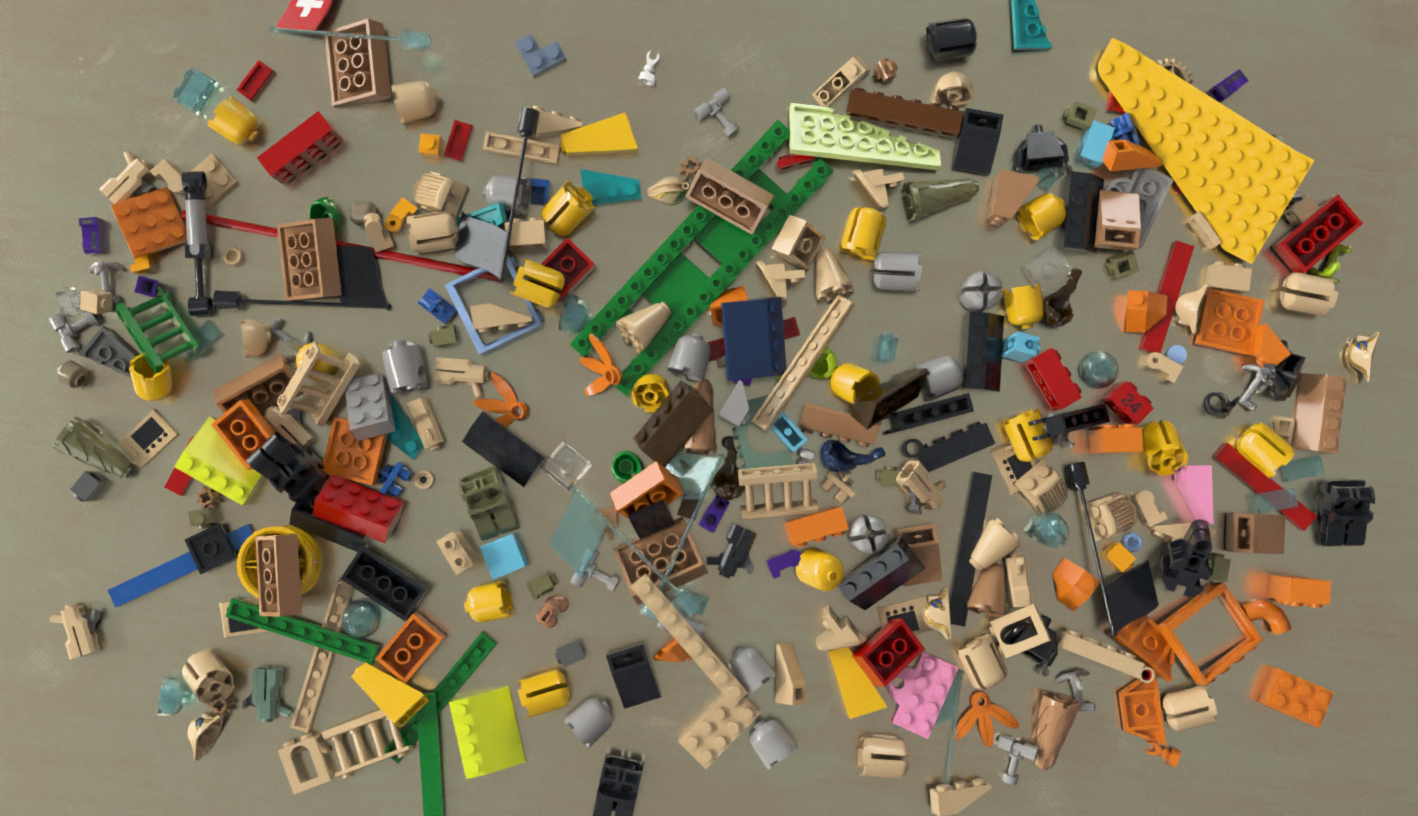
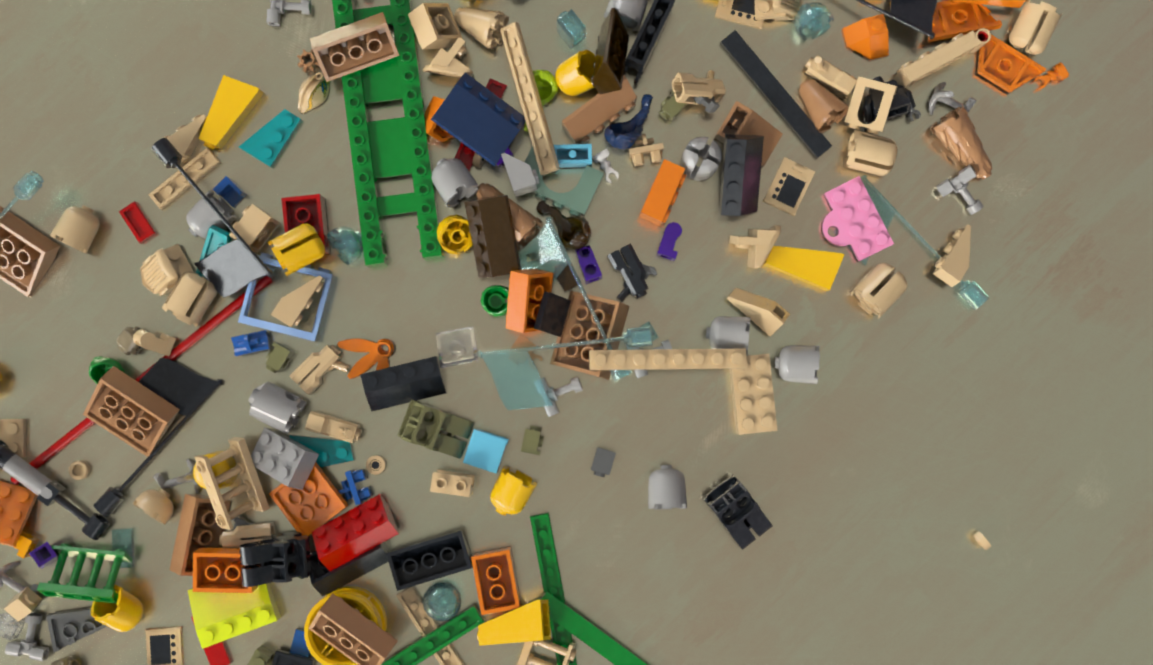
camera: 45 degrees left, 0 degrees up
medium nougat gear [196,486,221,509] -> none
red brick [257,111,342,183] -> none
light orange leg [385,197,421,234] -> none
light orange brick [419,133,444,159] -> none
neon yellow slope [449,686,526,779] -> none
sand blue plate [515,34,567,77] -> none
yellow cylinder [517,670,570,719] -> none
nougat piece [536,595,569,628] -> none
yellow cylinder [541,181,596,236] -> none
orange plant [579,334,622,396] -> none
black slope [606,642,661,709] -> none
tan cone [616,302,671,353] -> none
white piece [638,51,660,86] -> none
orange slope [652,638,692,662] -> none
tan fence [738,463,819,520] -> none
yellow cylinder [796,548,844,591] -> none
red brick [852,618,925,687] -> none
black hinge [902,421,996,473] -> none
tan hat [923,589,951,640] -> none
orange plant [953,692,1019,748] -> none
tan cone [969,518,1020,571] -> none

